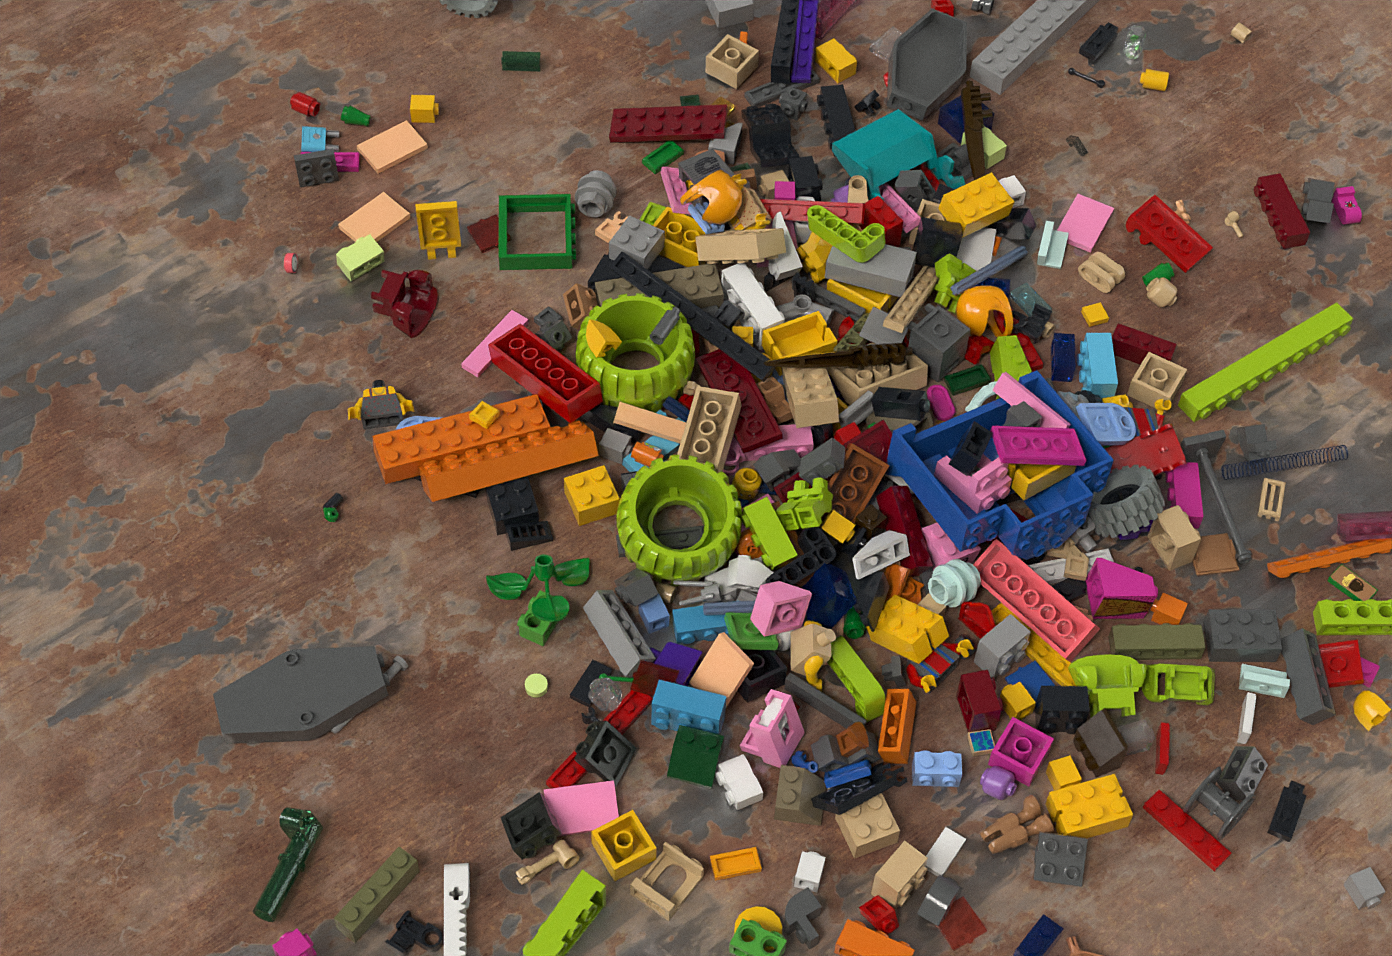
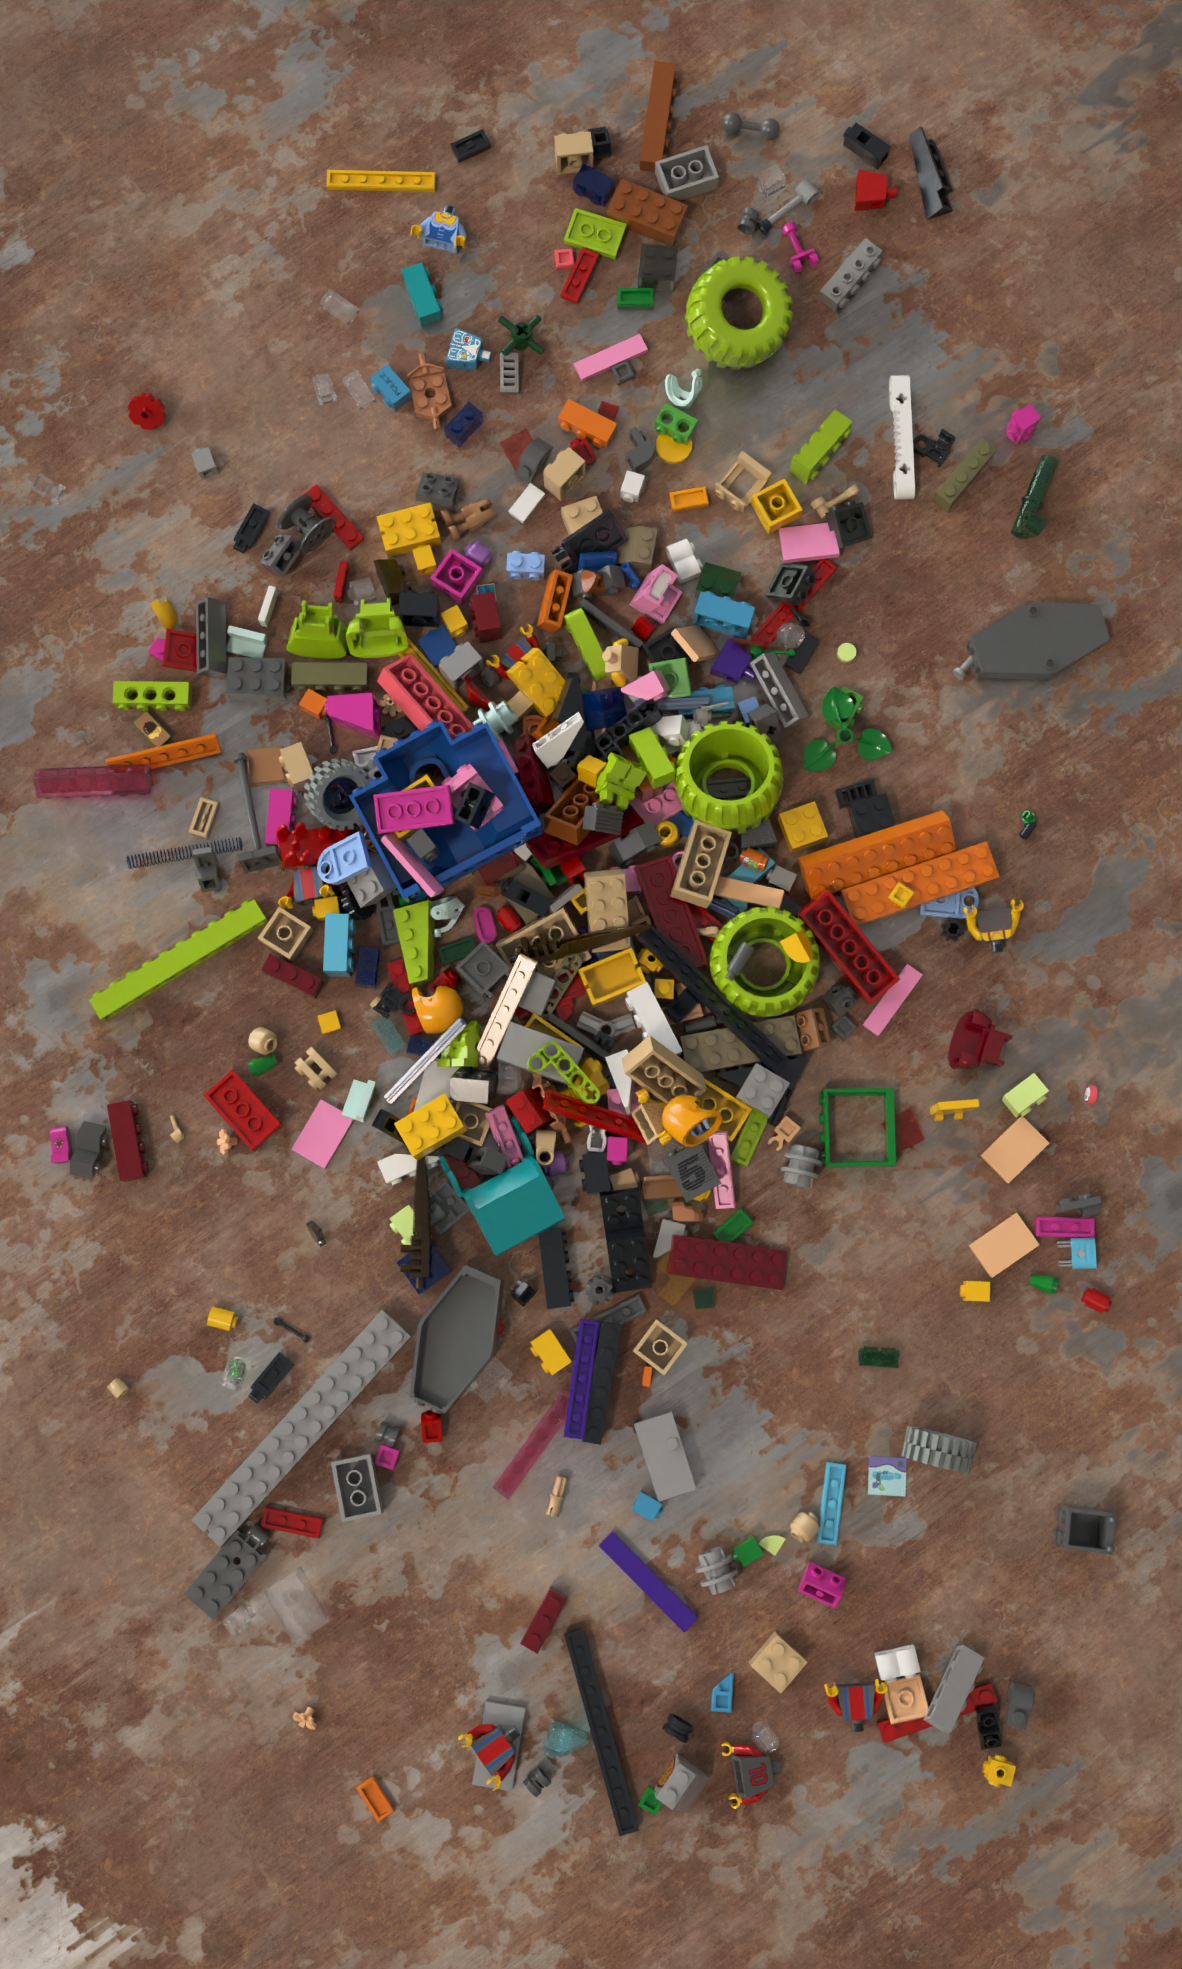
camera: 175 degrees left, 25 degrees up
none -> black gear [940,918,964,942]

